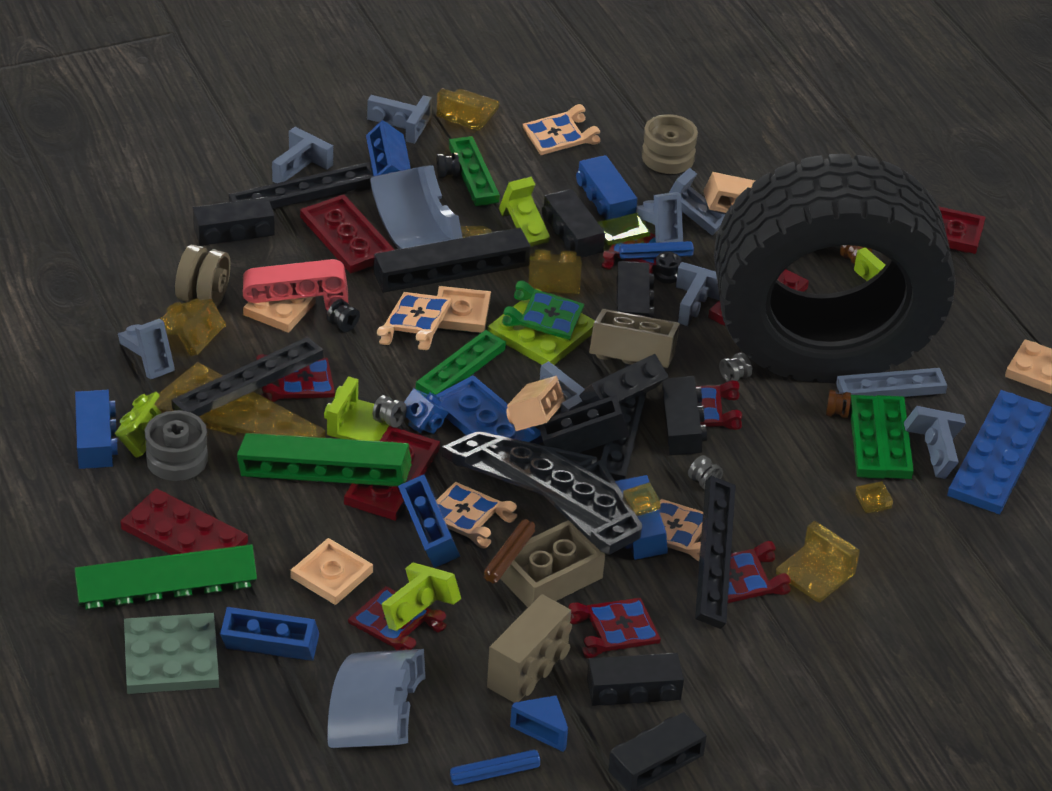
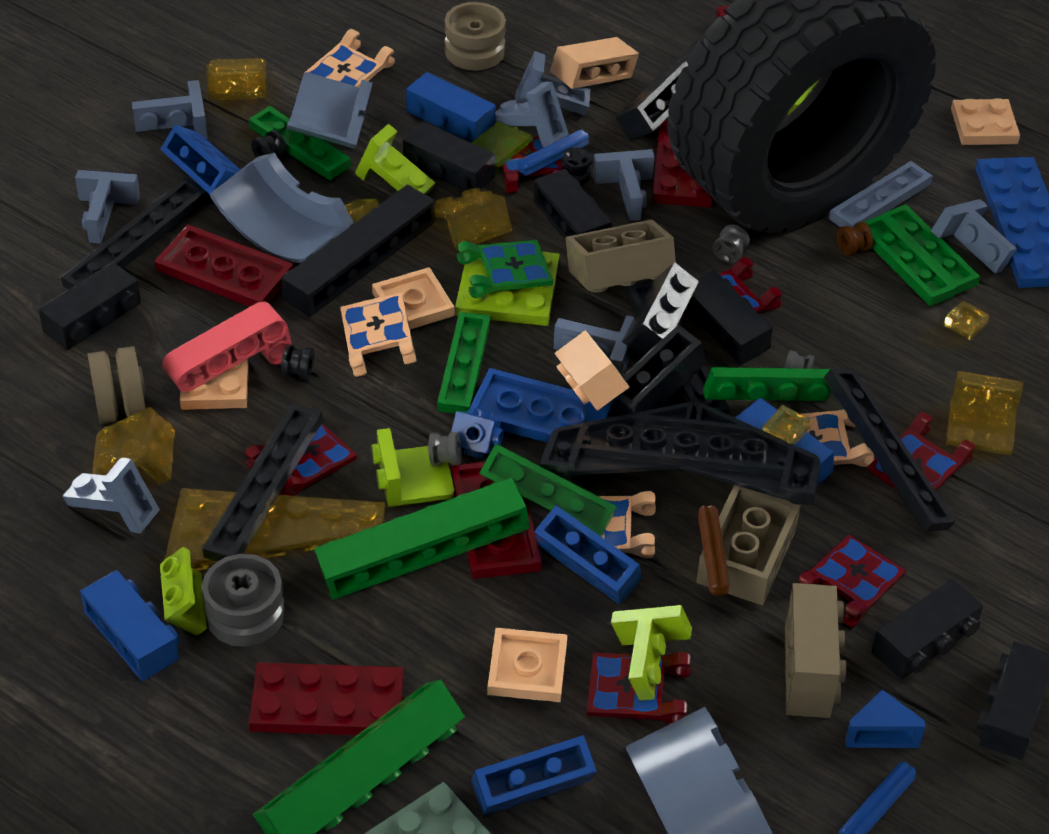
camera: 30 degrees left, 5 degrees up
none -> sand blue panel [286,72,373,149]
none -> green plate [479,443,617,537]
none -> green plate [703,367,831,401]

